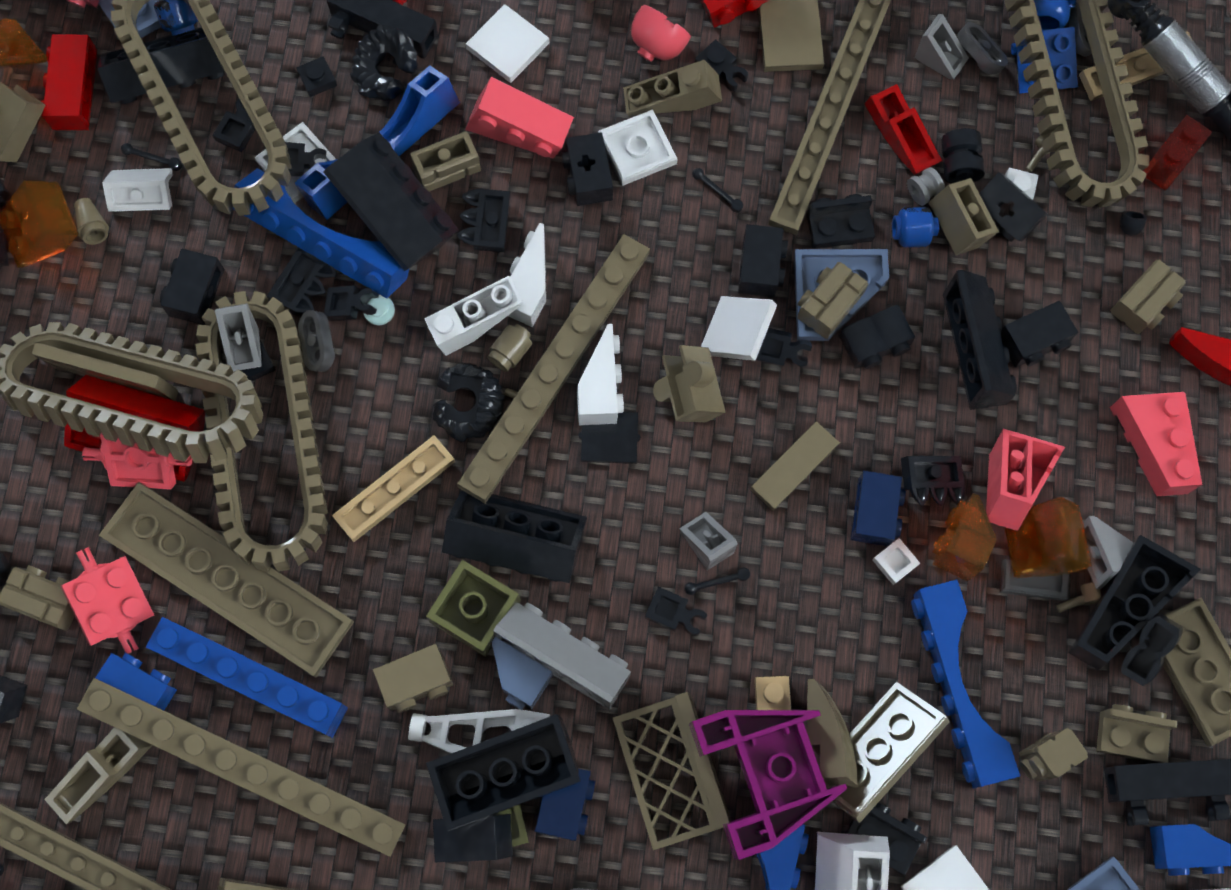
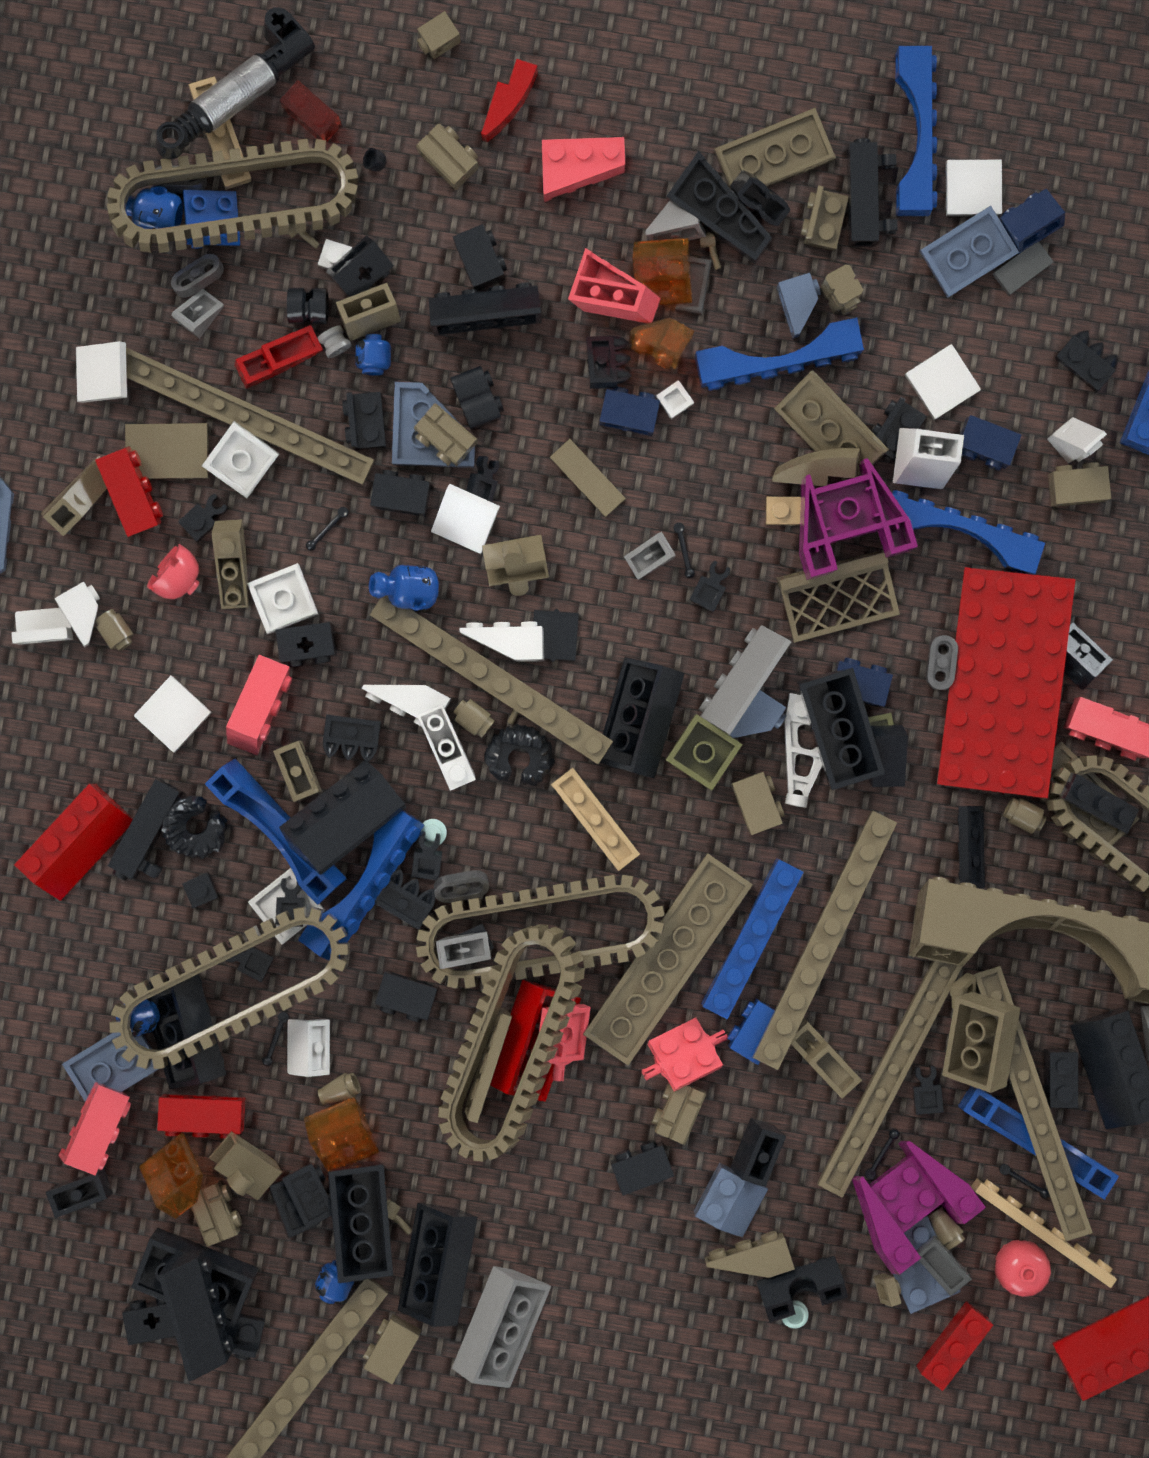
camera: 80 degrees left, 15 degrees up
none -> white tile [202,421,279,498]
none -> blue piece [369,565,439,610]
none -> sand blue slope [776,273,821,339]

